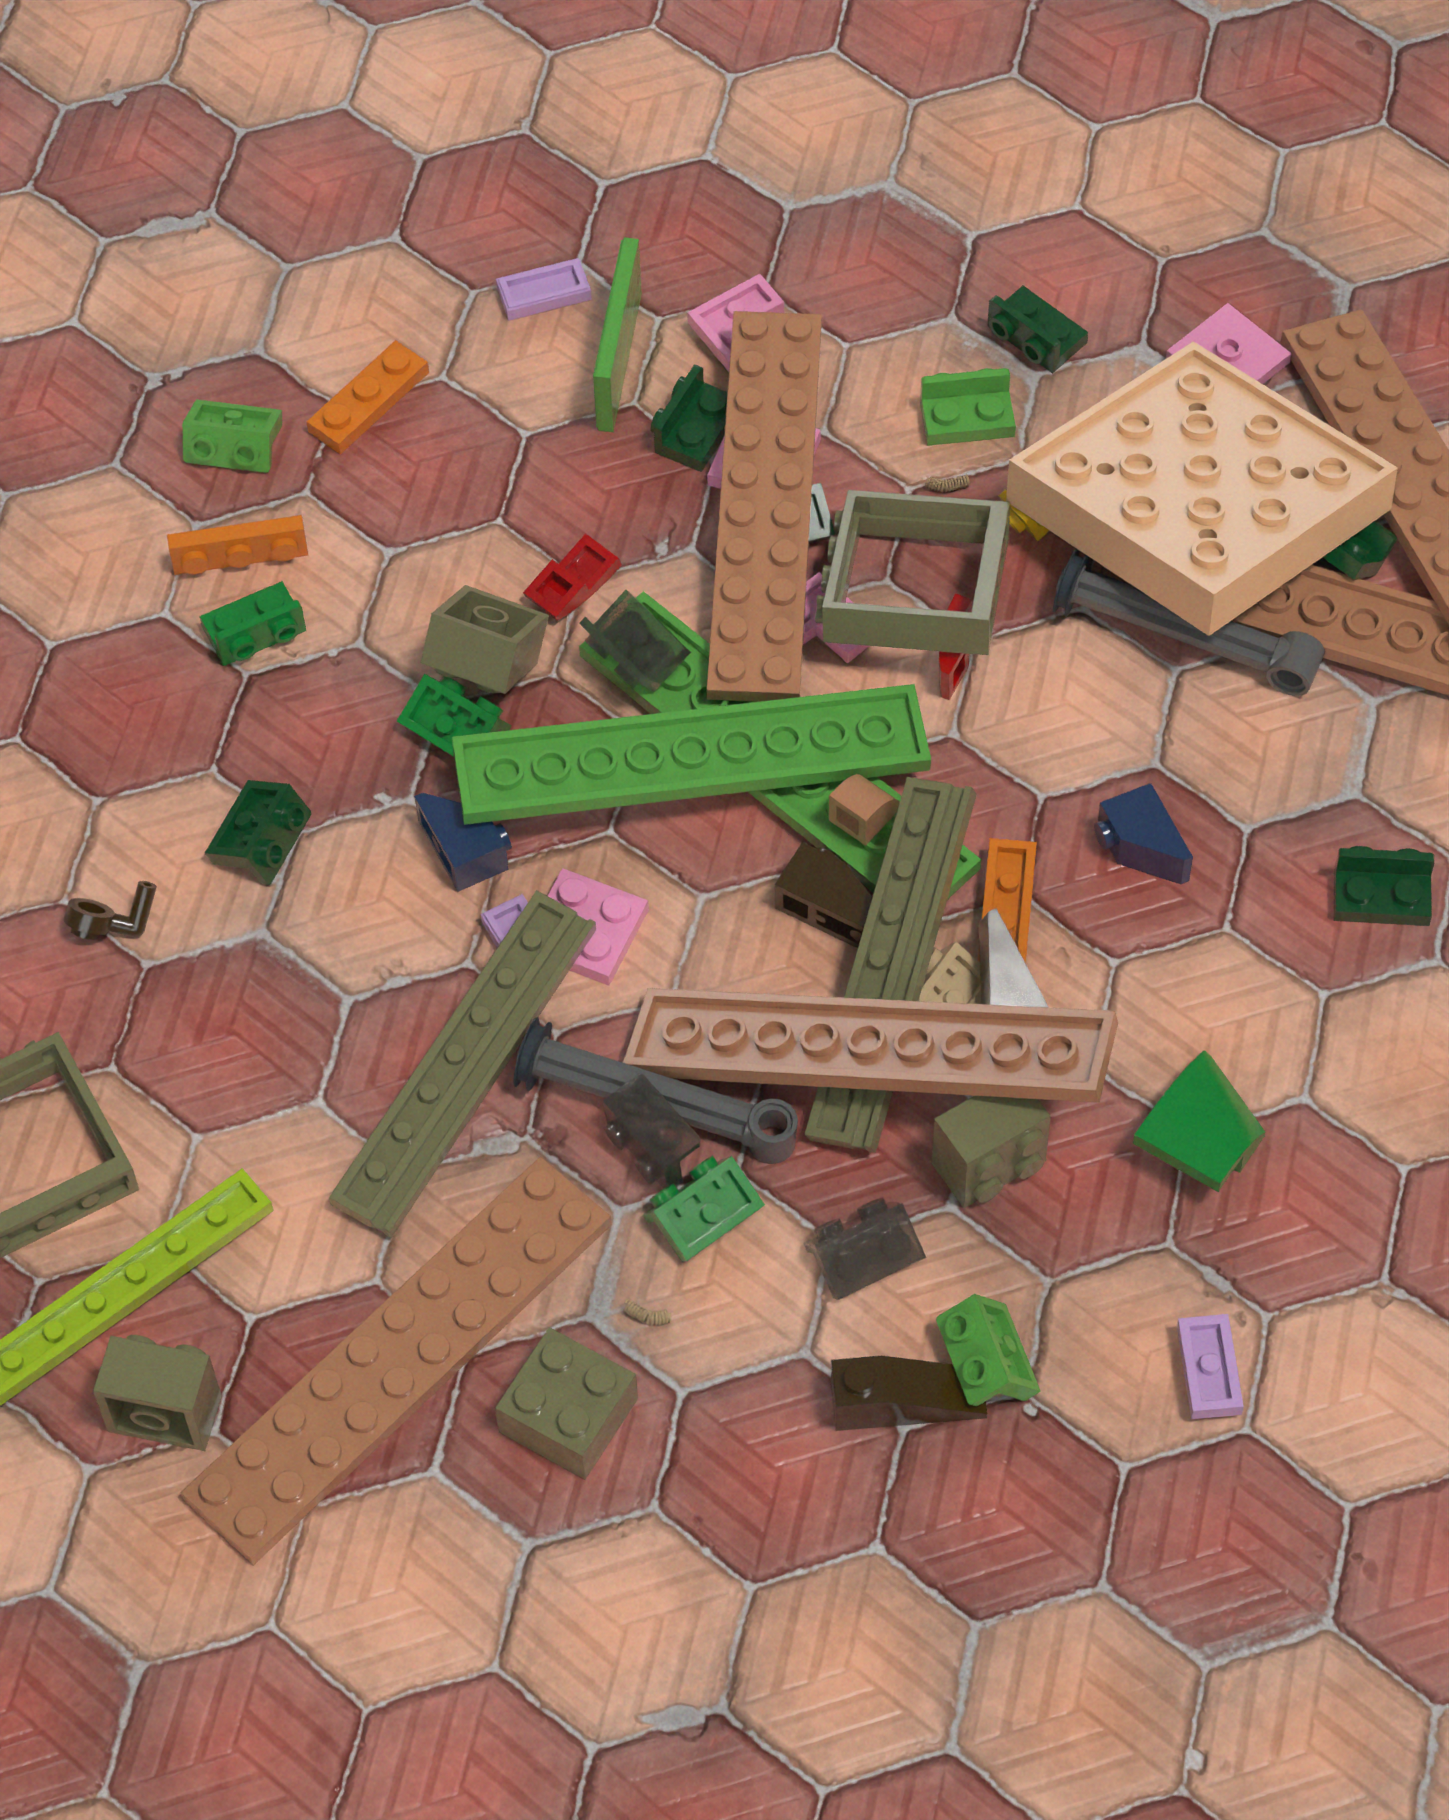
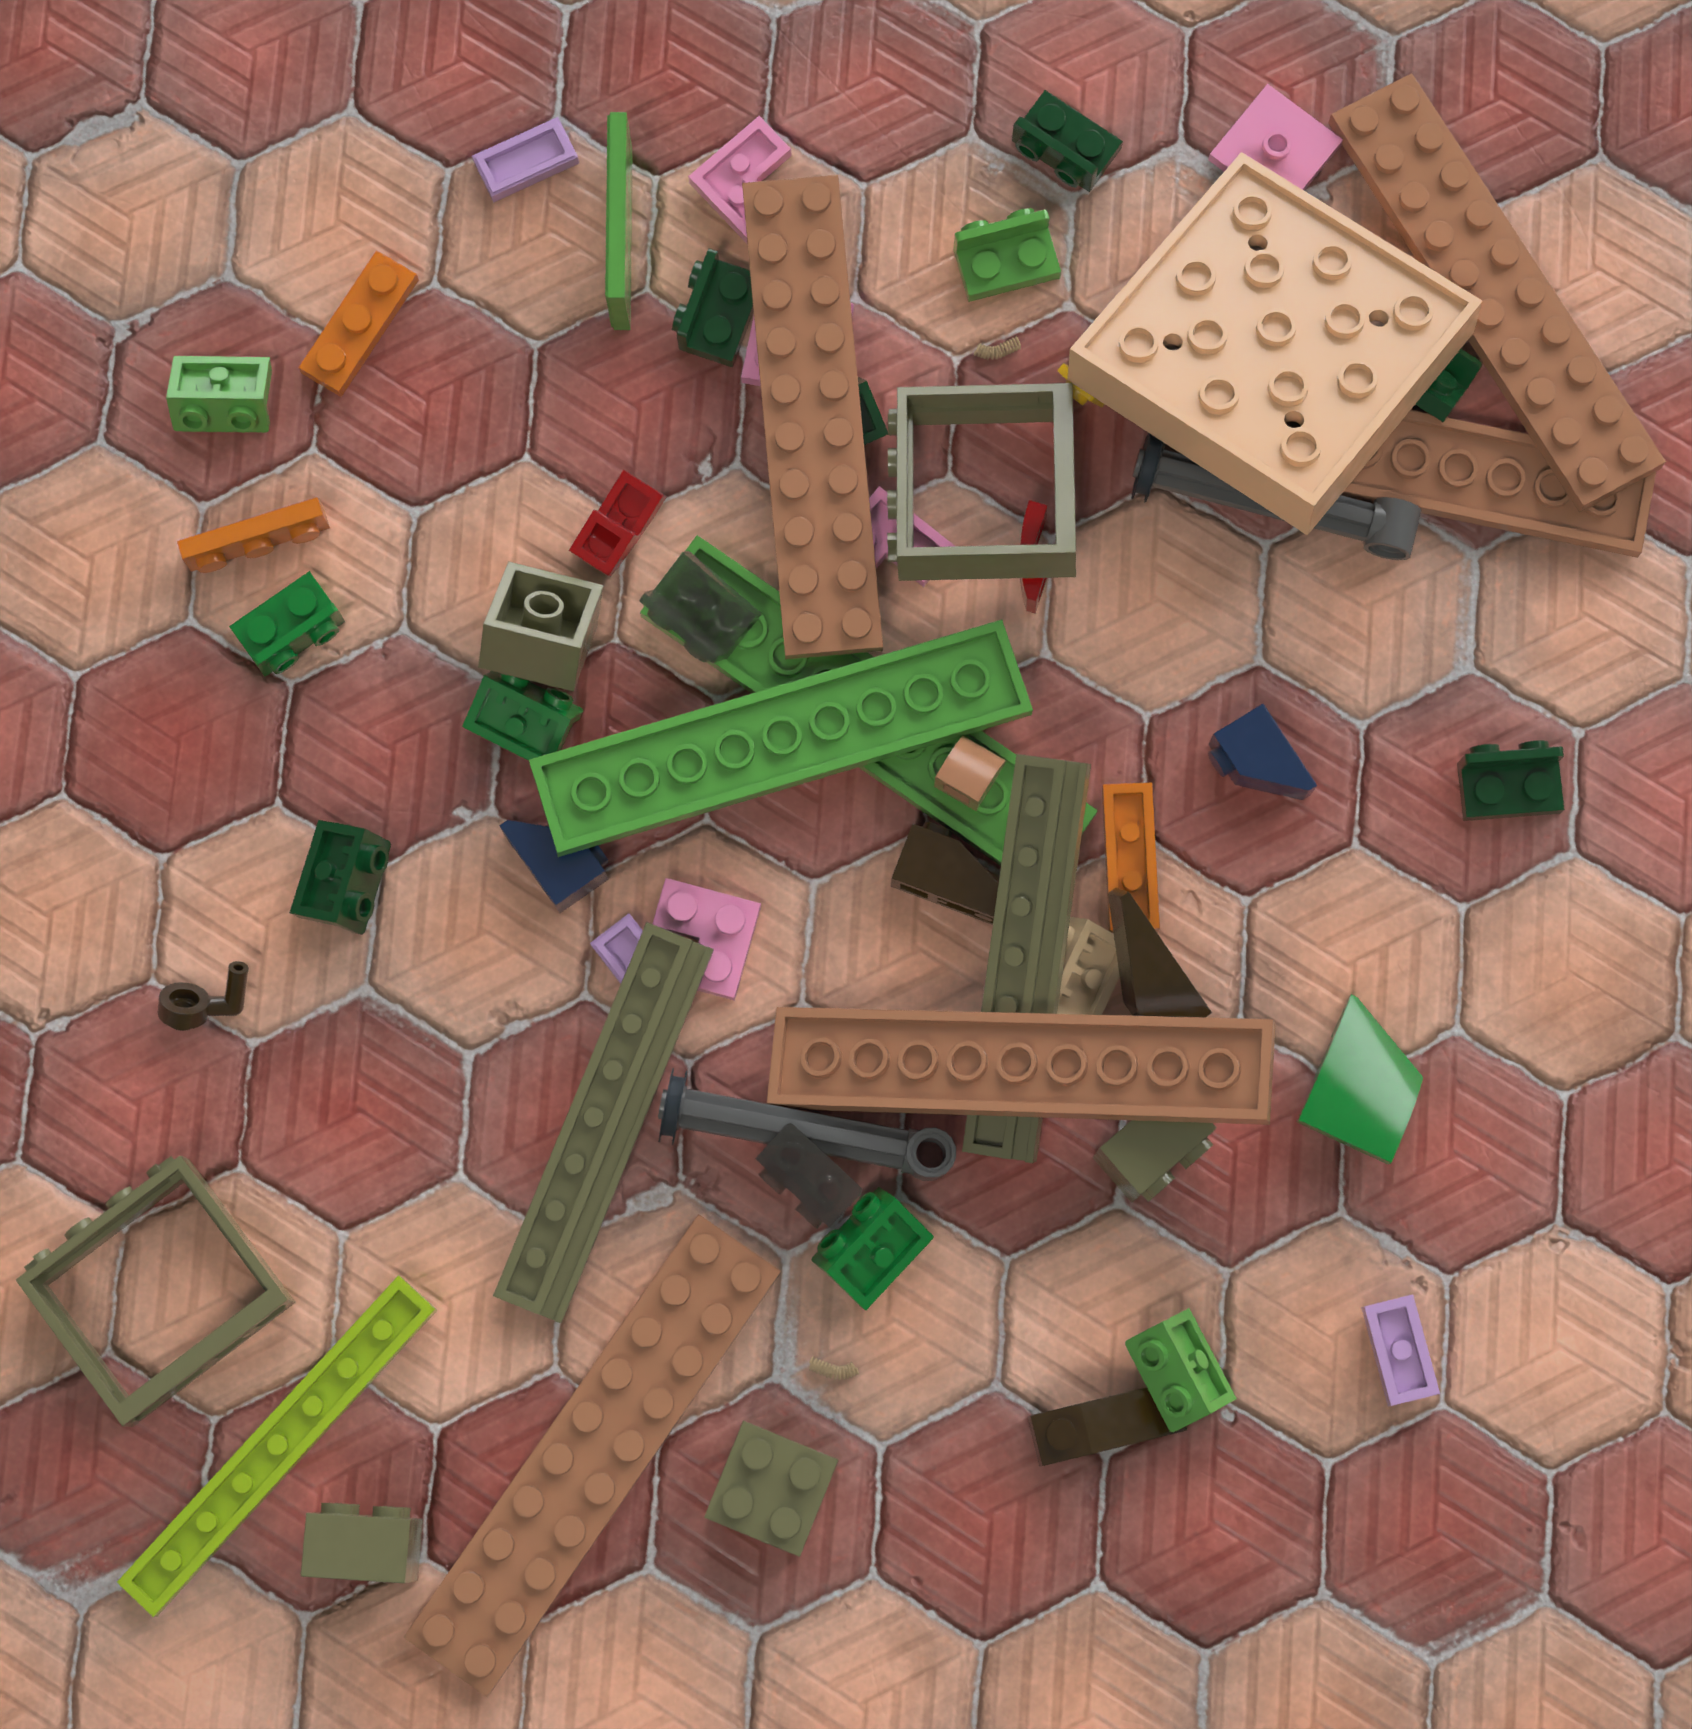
camera: 10 degrees left, 20 degrees up
clear smoke bracket [803,1197,926,1300] -> none

